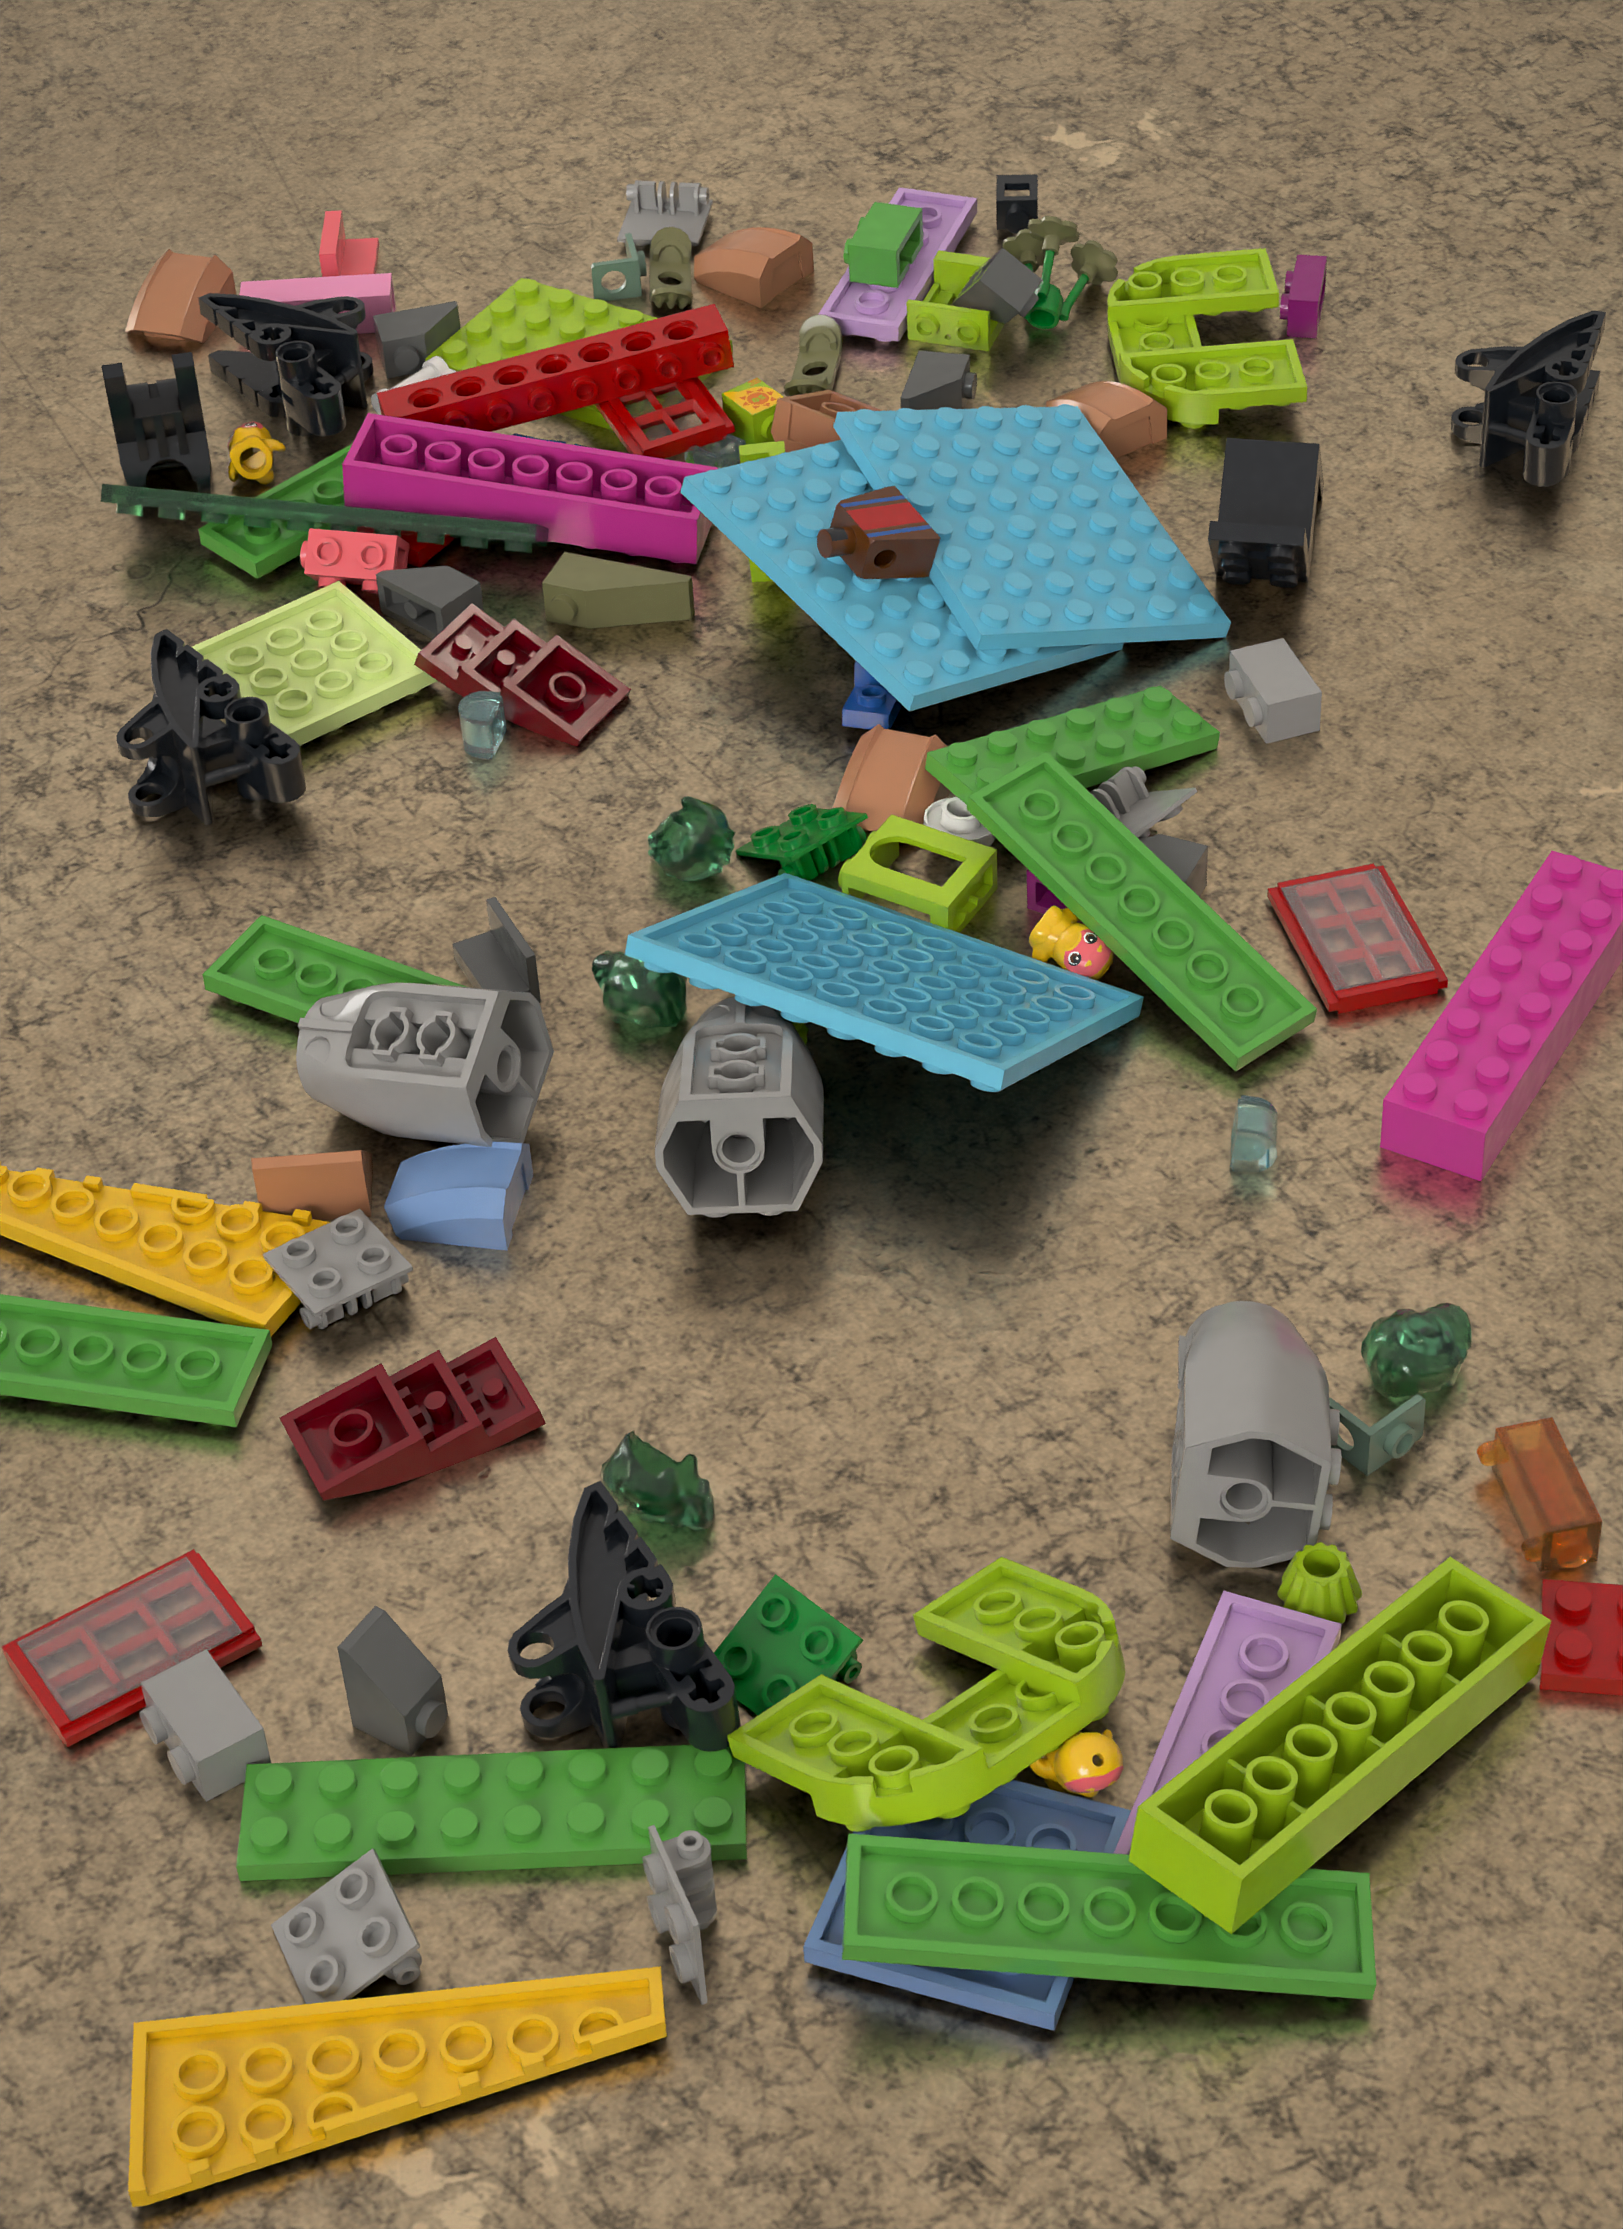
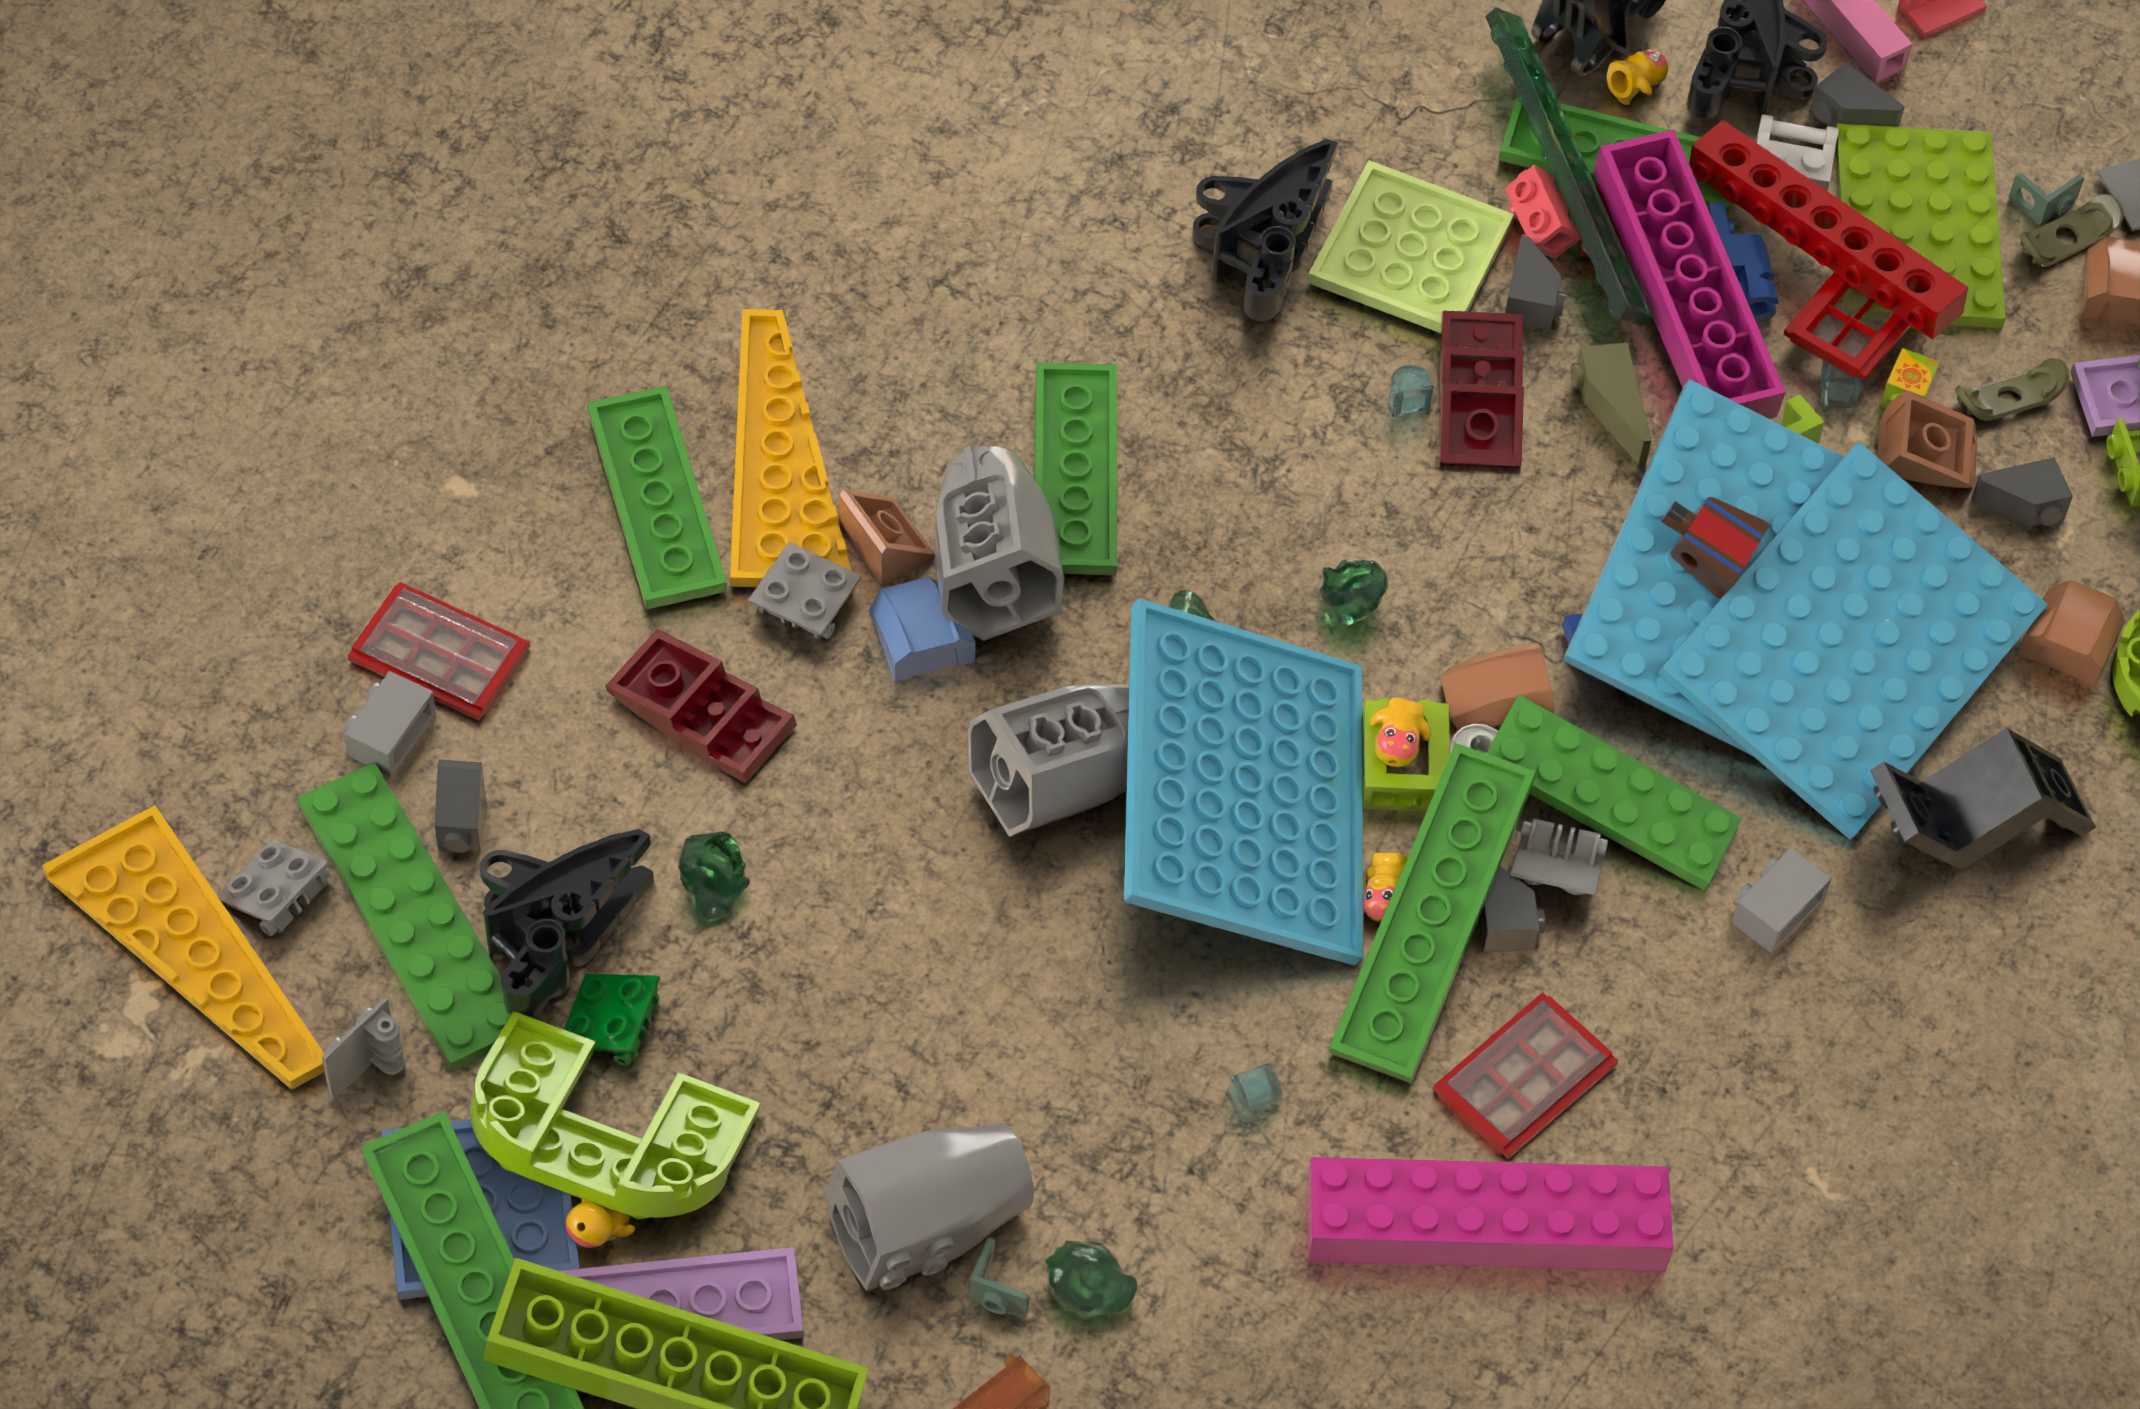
camera: 55 degrees right, 15 degrees up
dark grey panel [452,897,541,1002] -> none
green hinge [735,804,868,881] -> none
lime piece [1277,1542,1362,1624] -> none
none -> animal [1370,698,1431,767]

